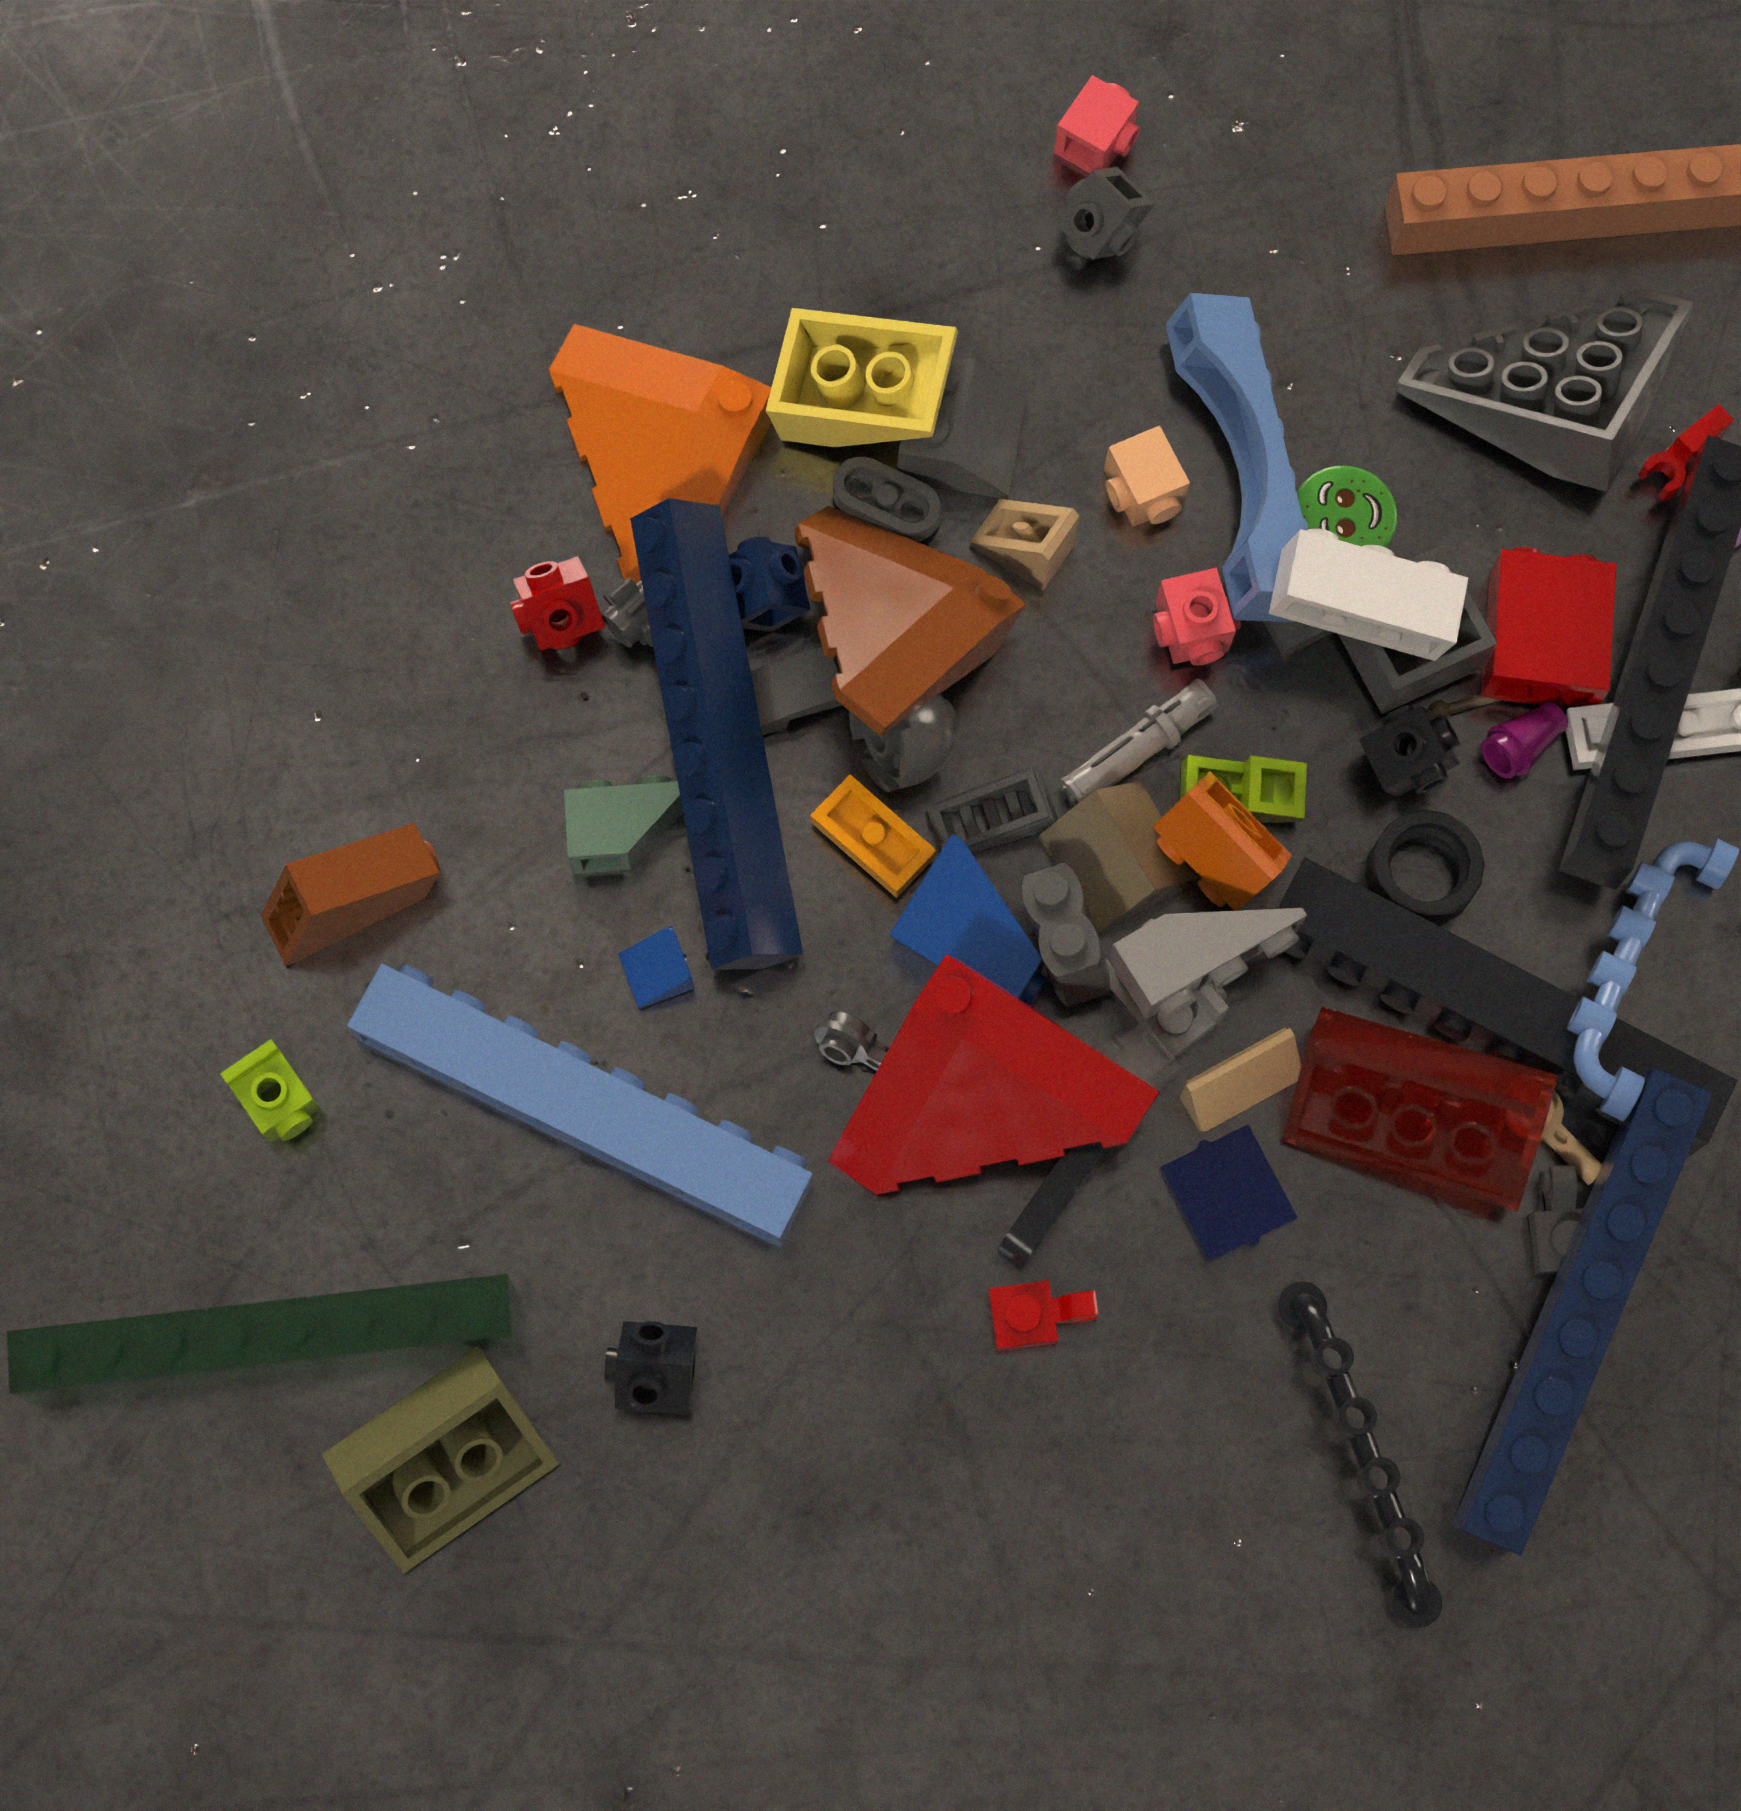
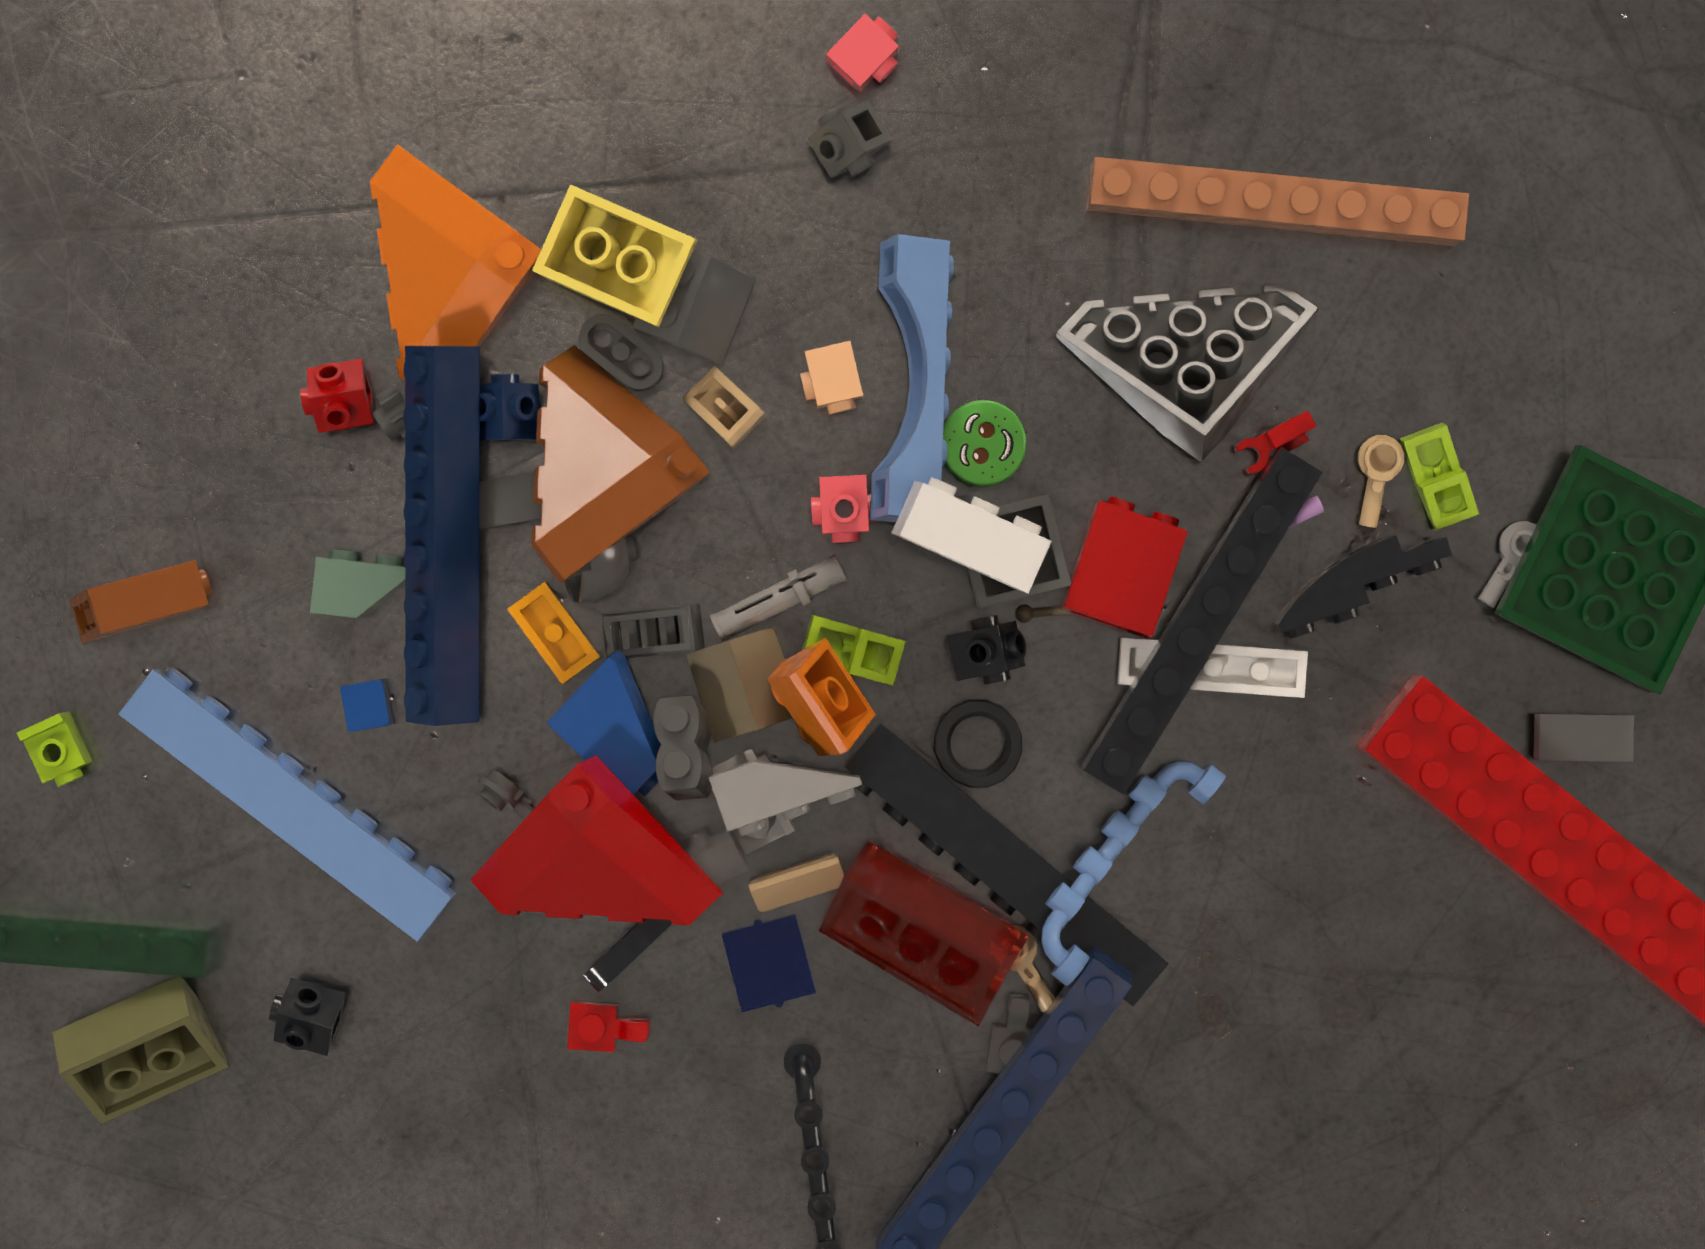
camera: 10 degrees right, 15 degrees up
magenta cone [1481,701,1568,778] -> none

